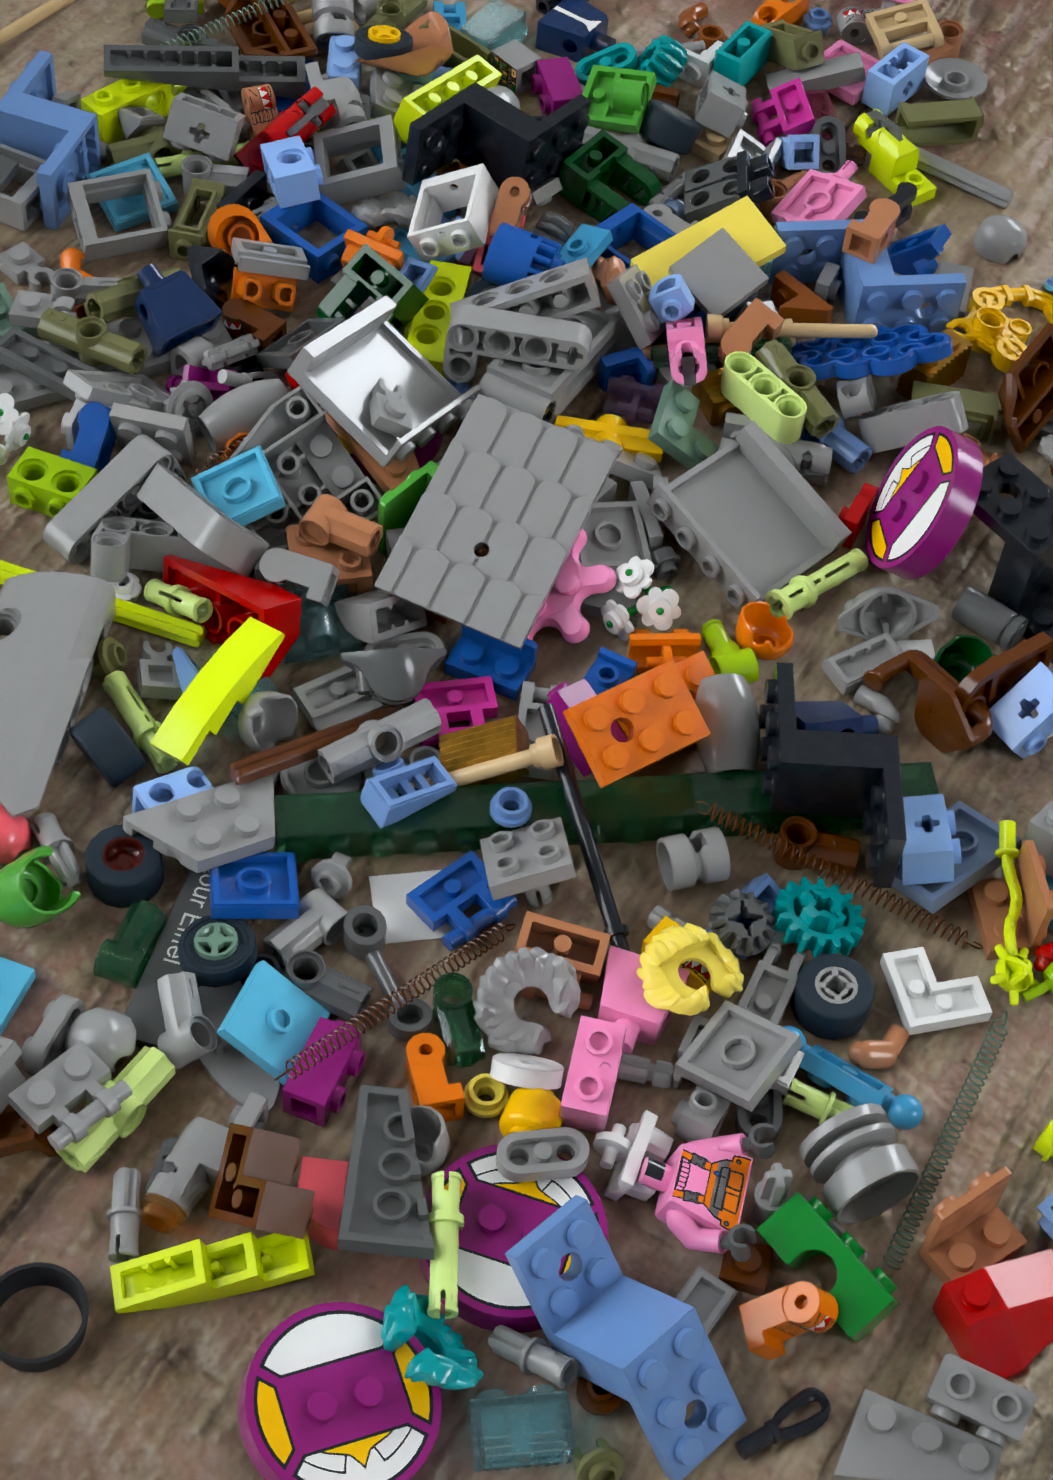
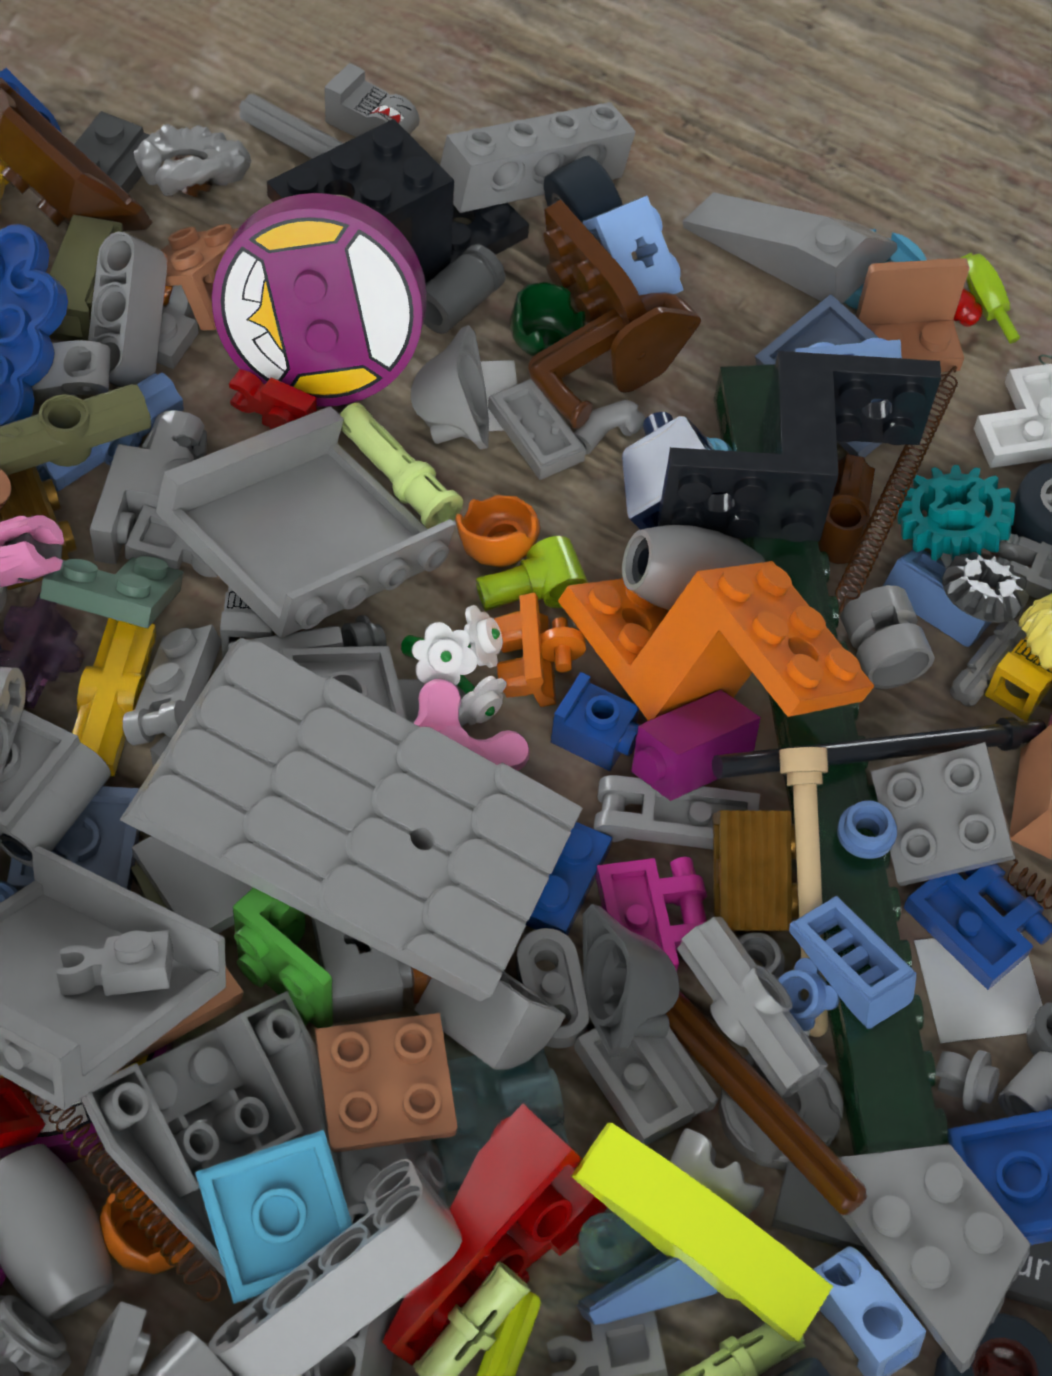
camera: 90 degrees left, 5 degrees up
light grey leg [259,548,340,608] -> none
nougat piece [298,494,383,557] -> none
yellowish green beam [720,351,807,444] -> none
neon yellow piece [990,820,1040,1006] -> none

